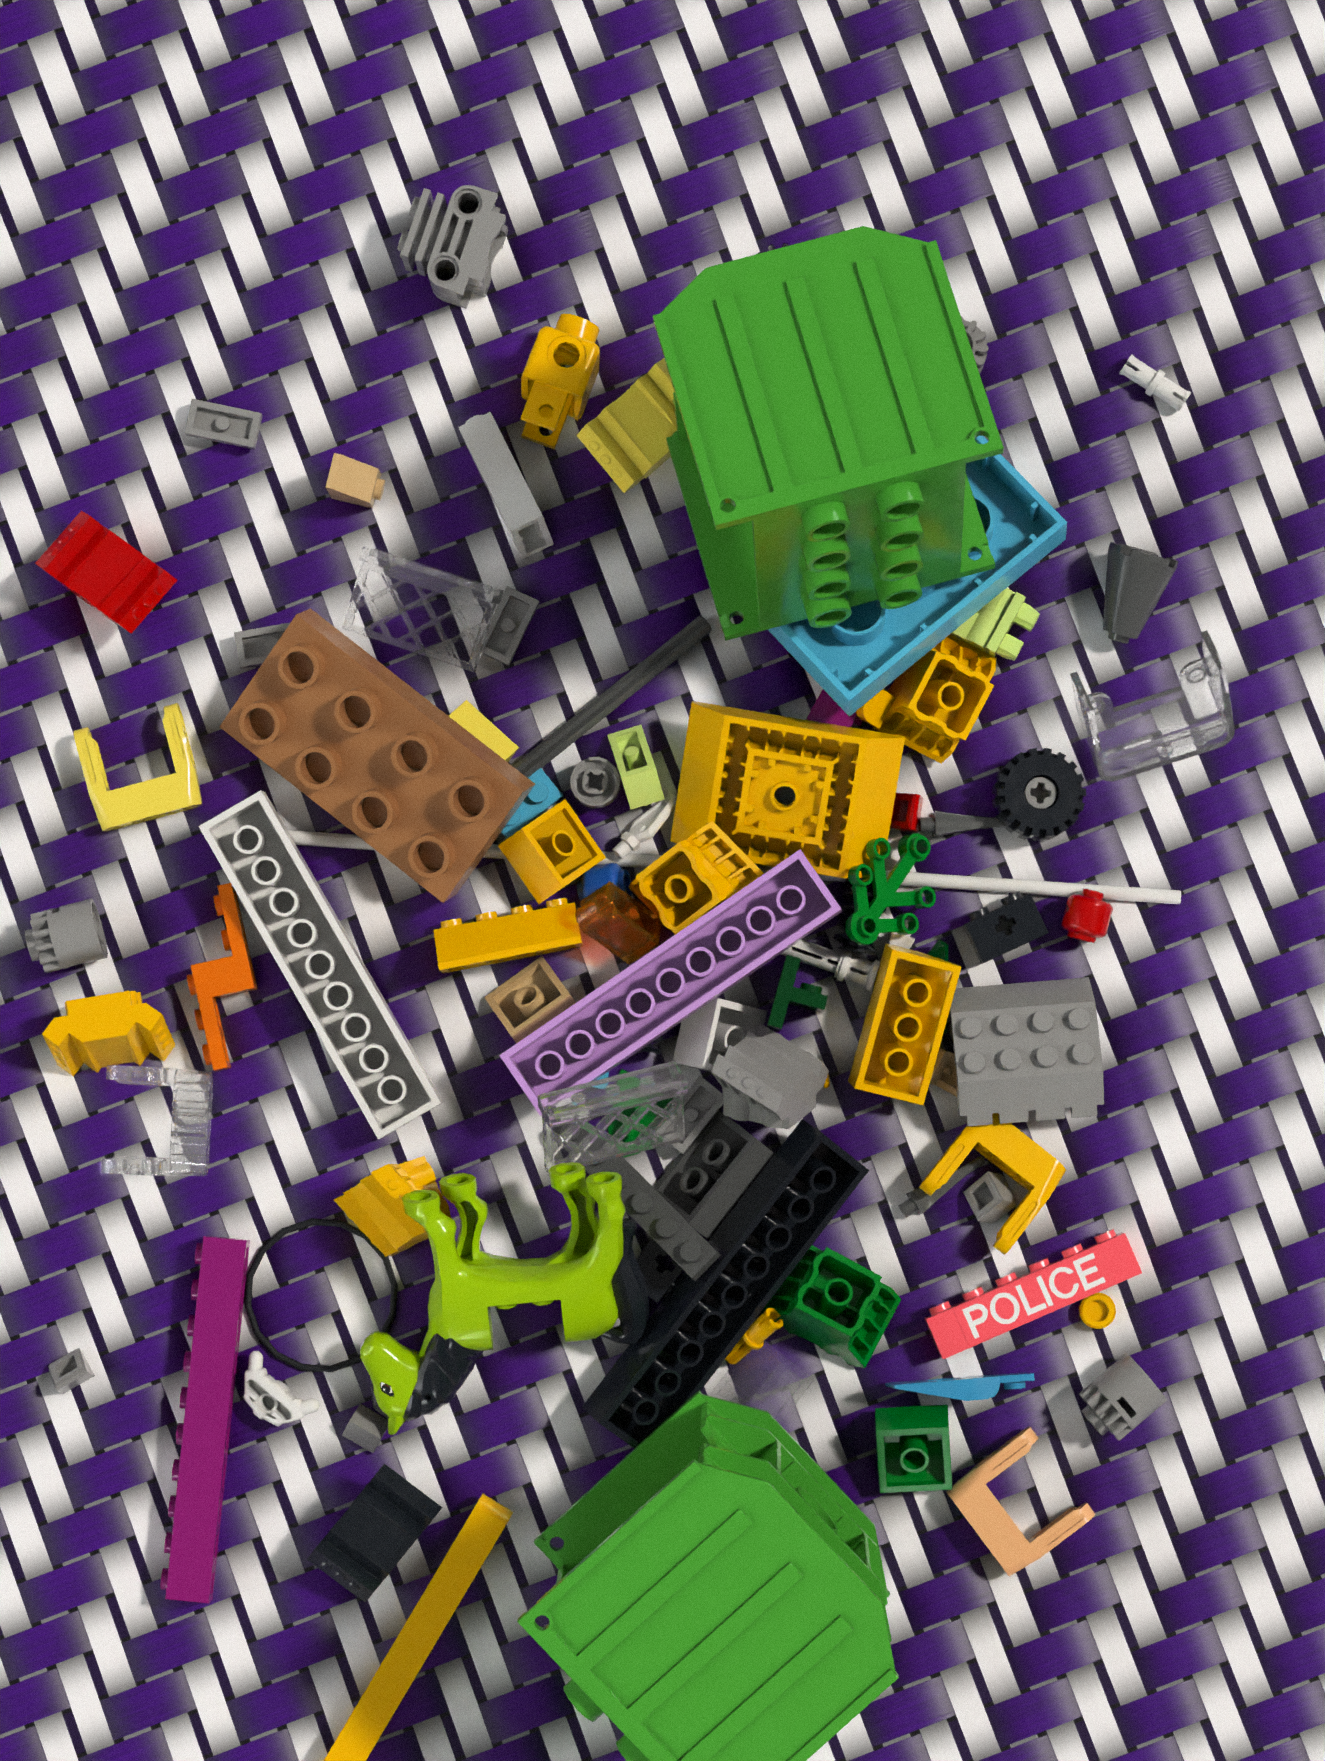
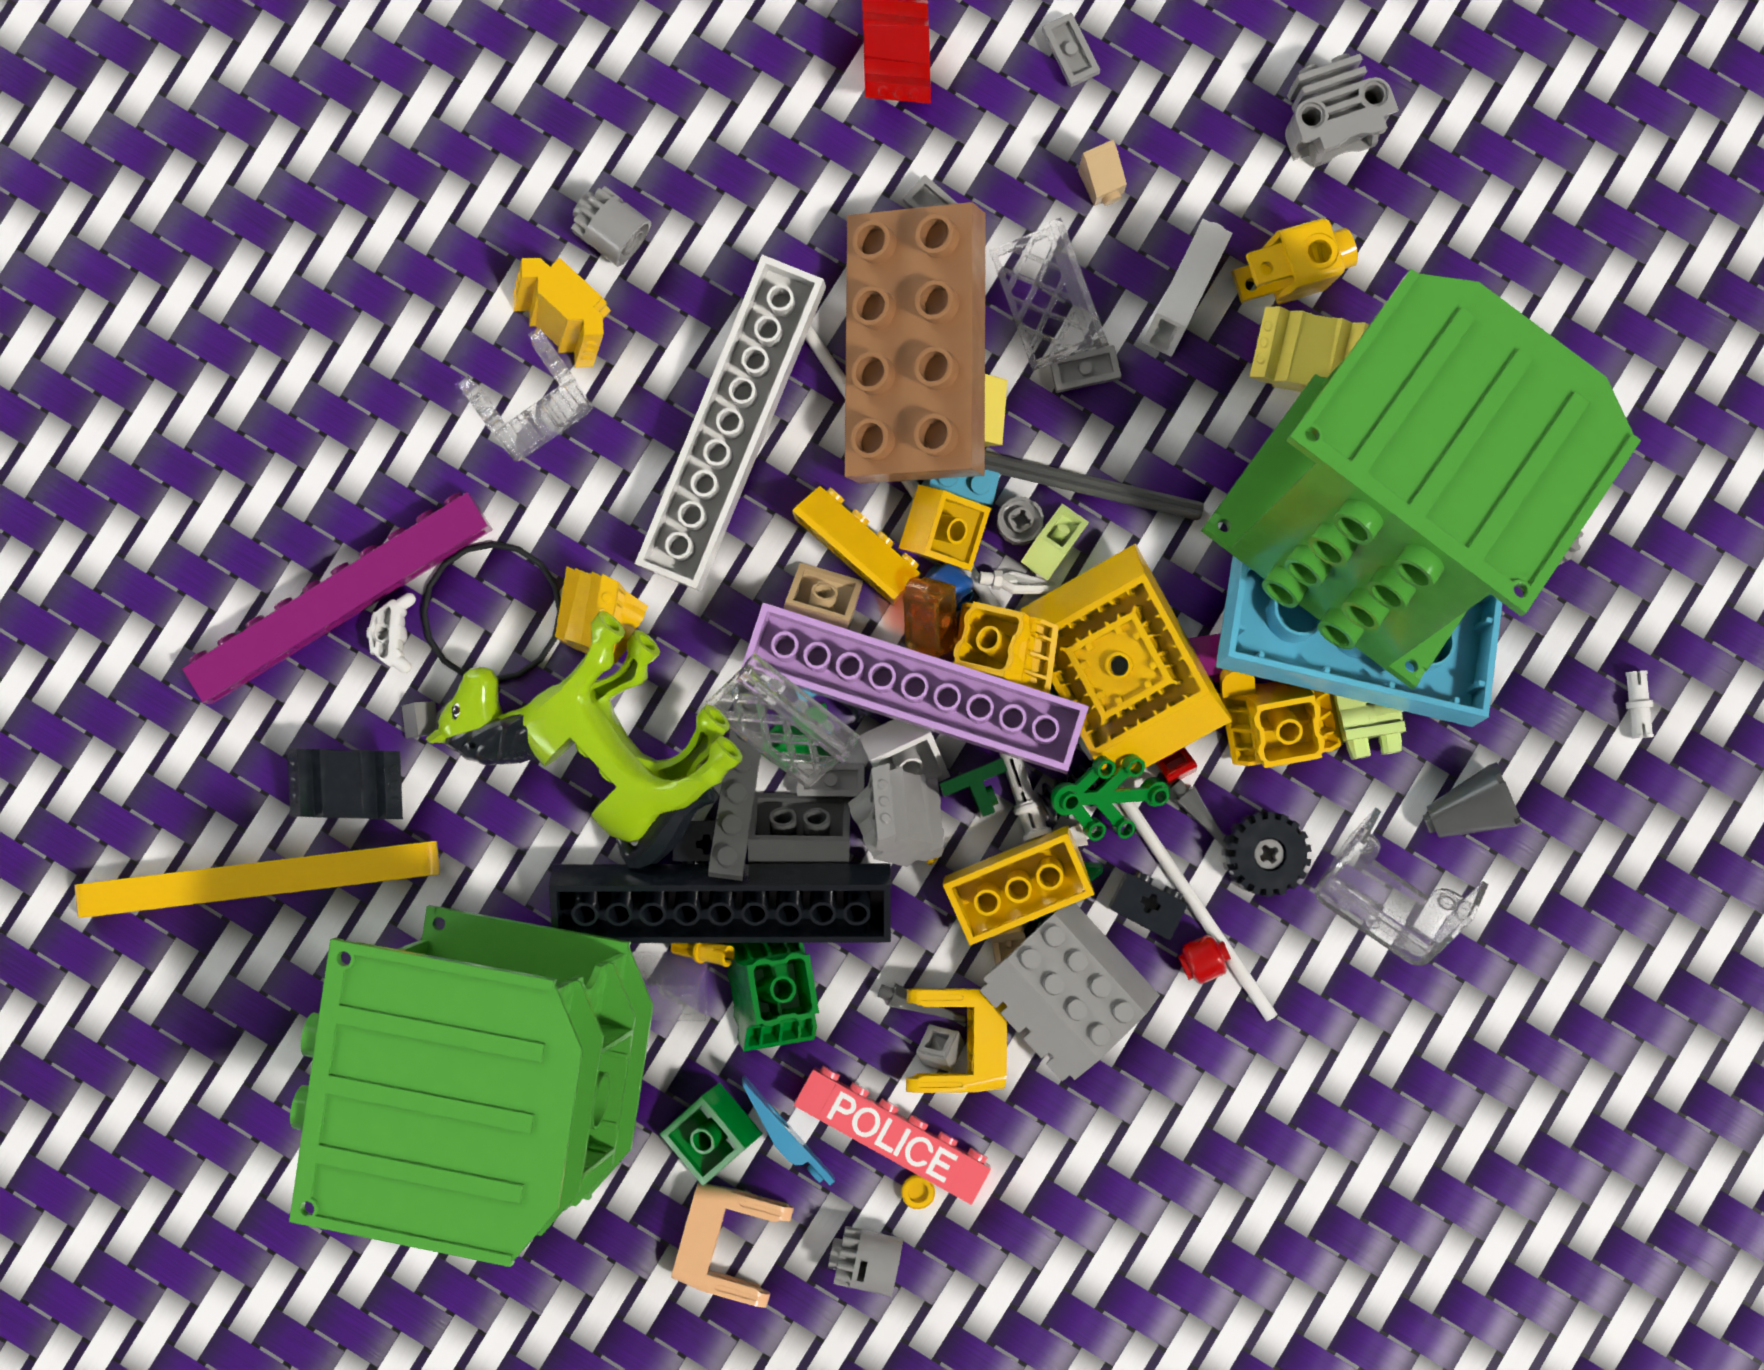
camera: 50 degrees right, 0 degrees up
light grey slope [48,1348,95,1393] -> none
light yellow connector [74,703,202,832] -> none
orange bracket [187,883,258,1071] -> none

